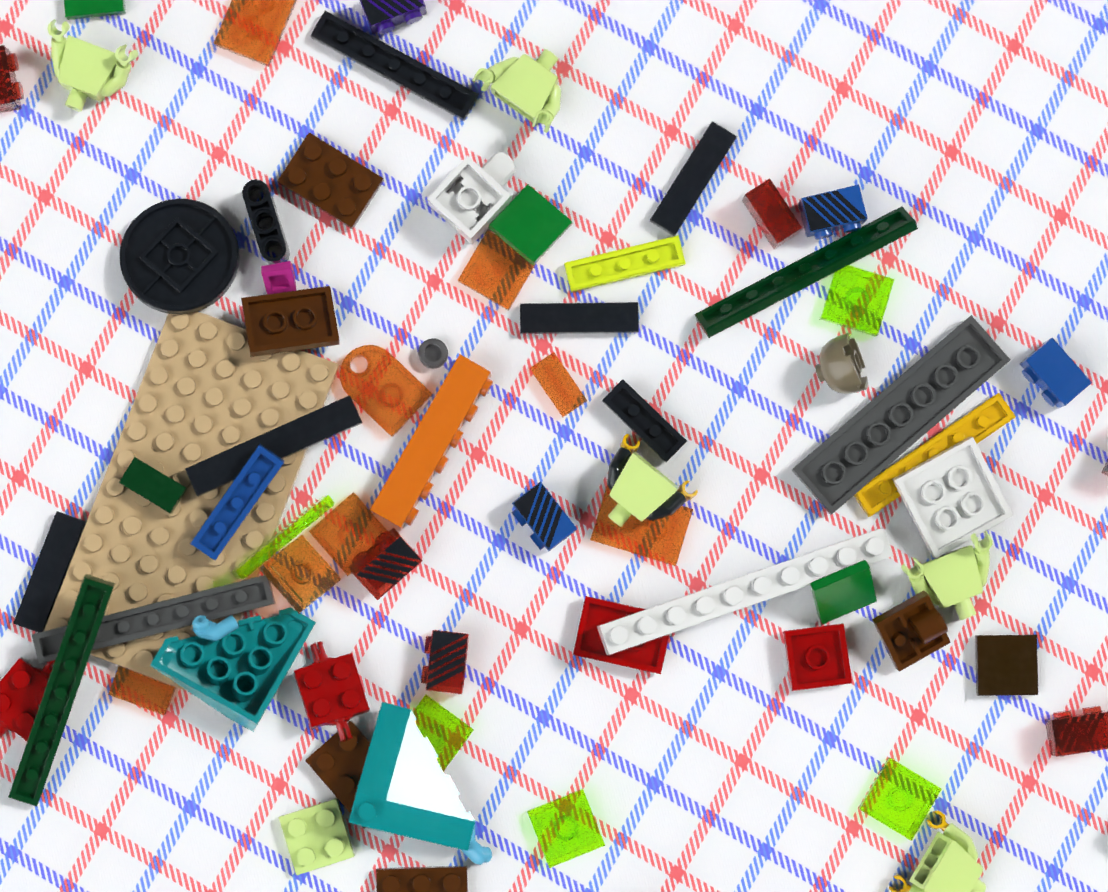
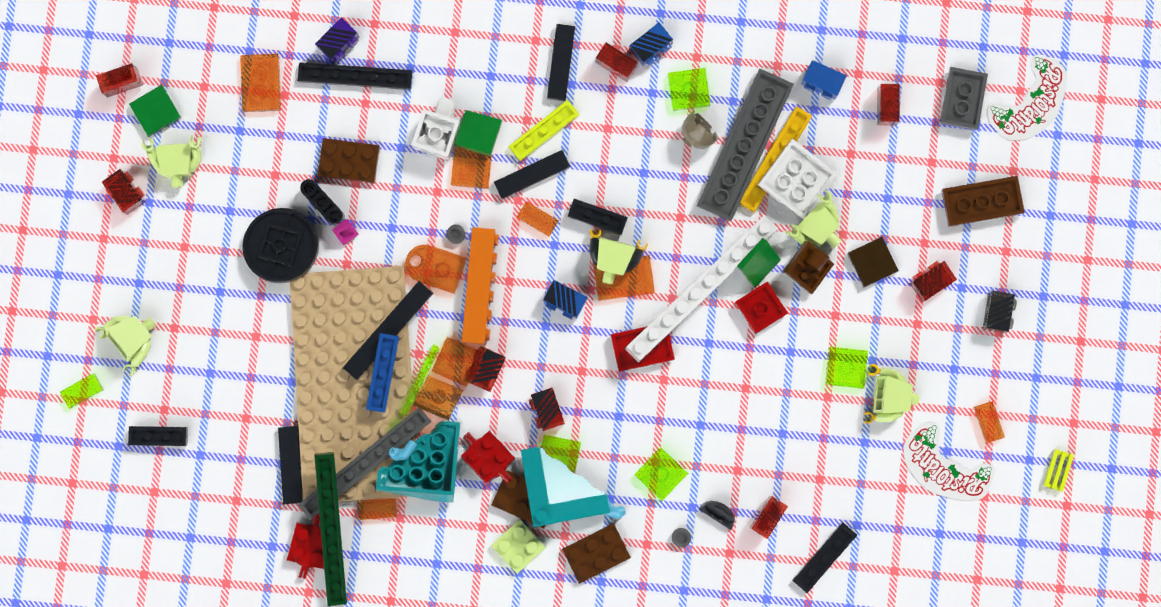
camera: 20 degrees left, 0 degrees up
dark green tile [119,457,187,514] -> none
reddish brown plate [241,286,340,357] -> none
yellowish green torso [472,49,561,133] -> none
dark green tile [694,206,918,338] -> none

